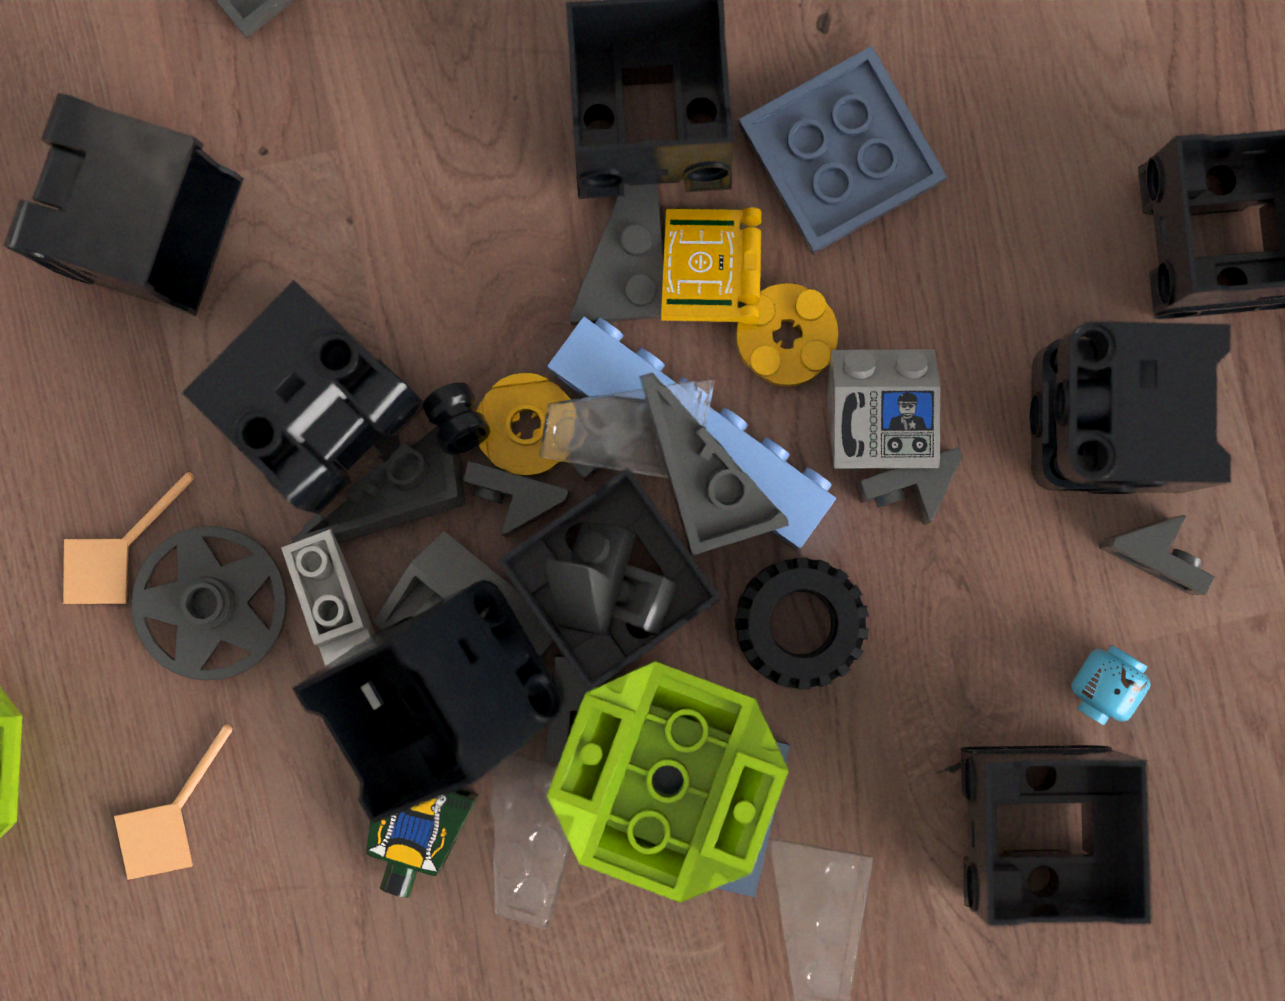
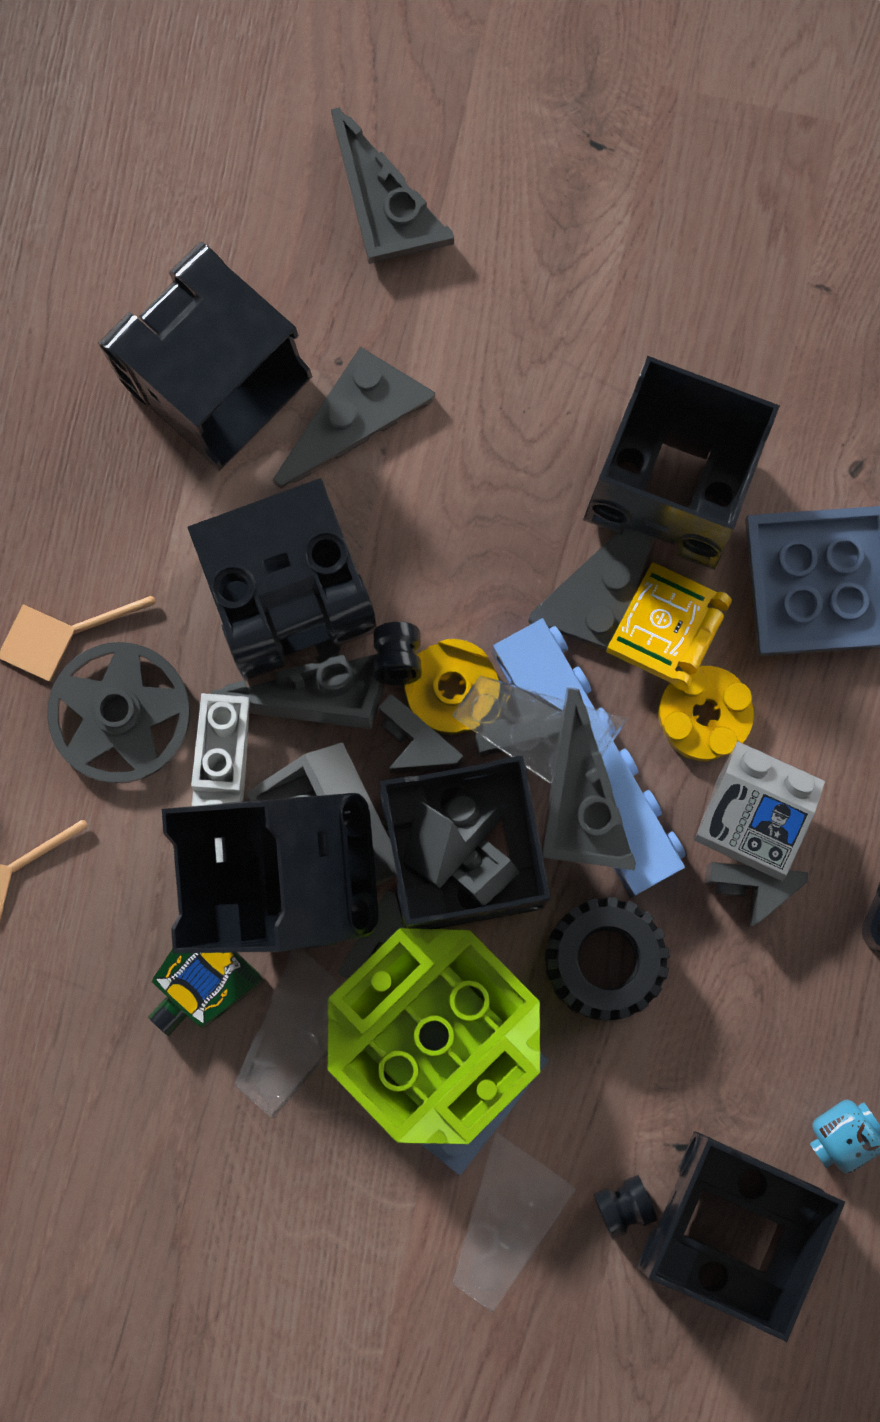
camera: 20 degrees right, 5 degrees down
none -> dark grey wing [273,347,435,489]
none -> black wheel [593,1175,658,1240]

